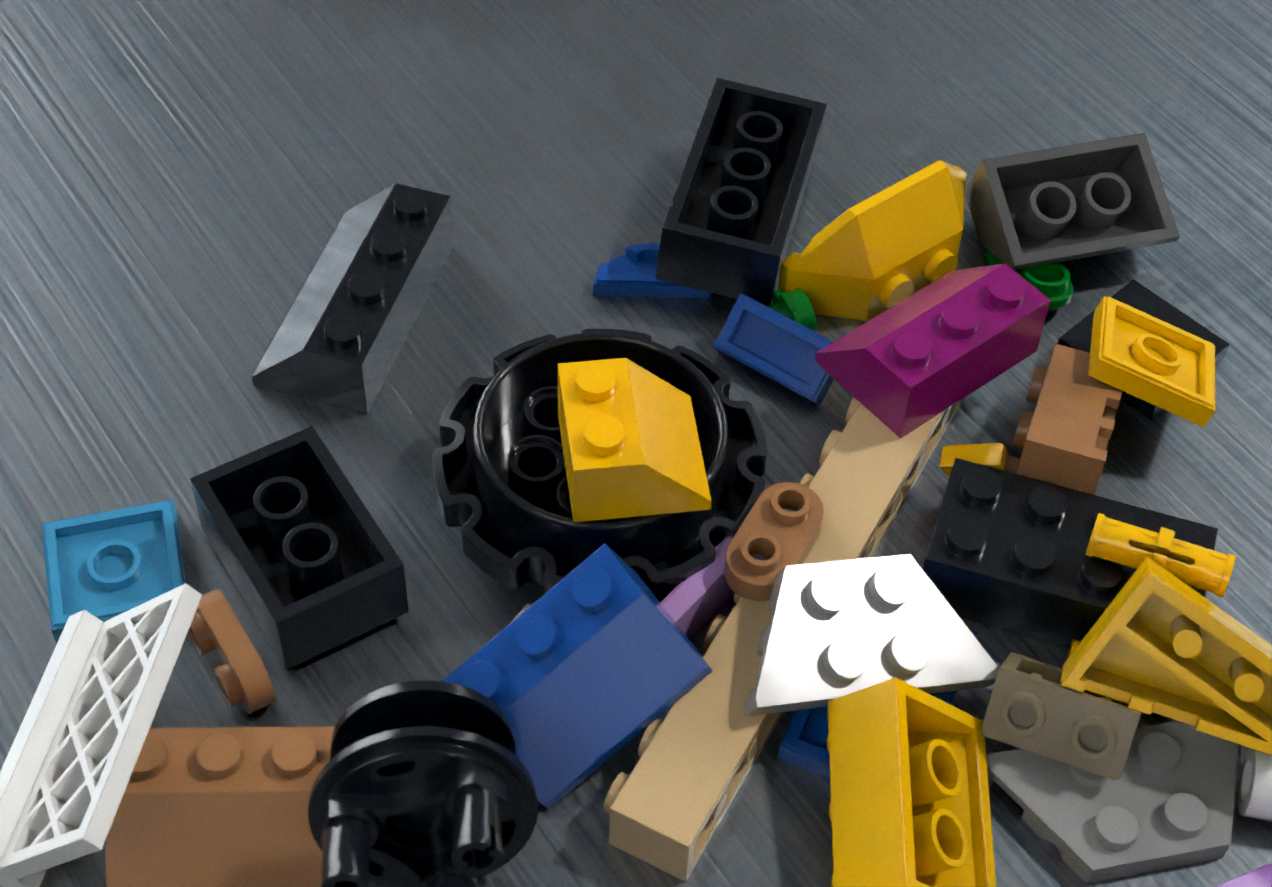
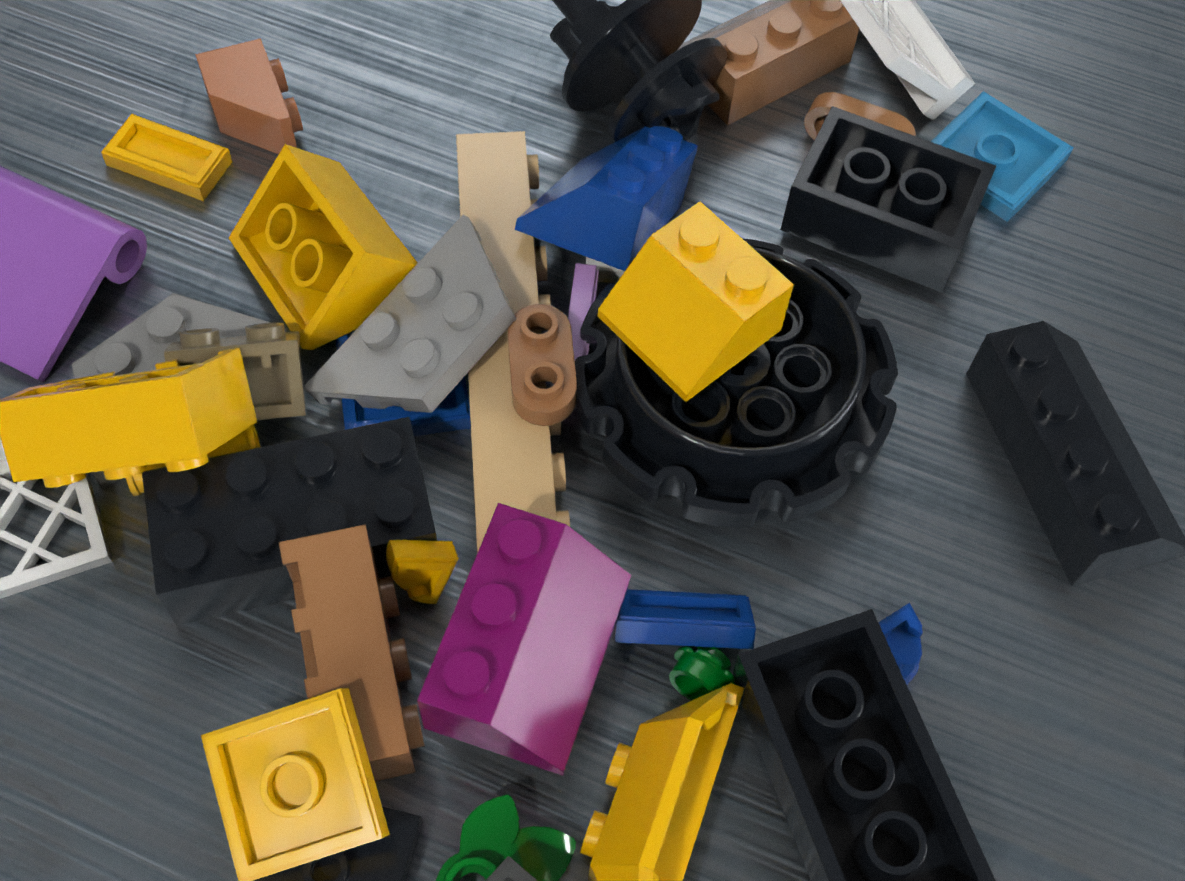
camera: 145 degrees right, 10 degrees up
yellow pin [1085,513,1236,598] -> none

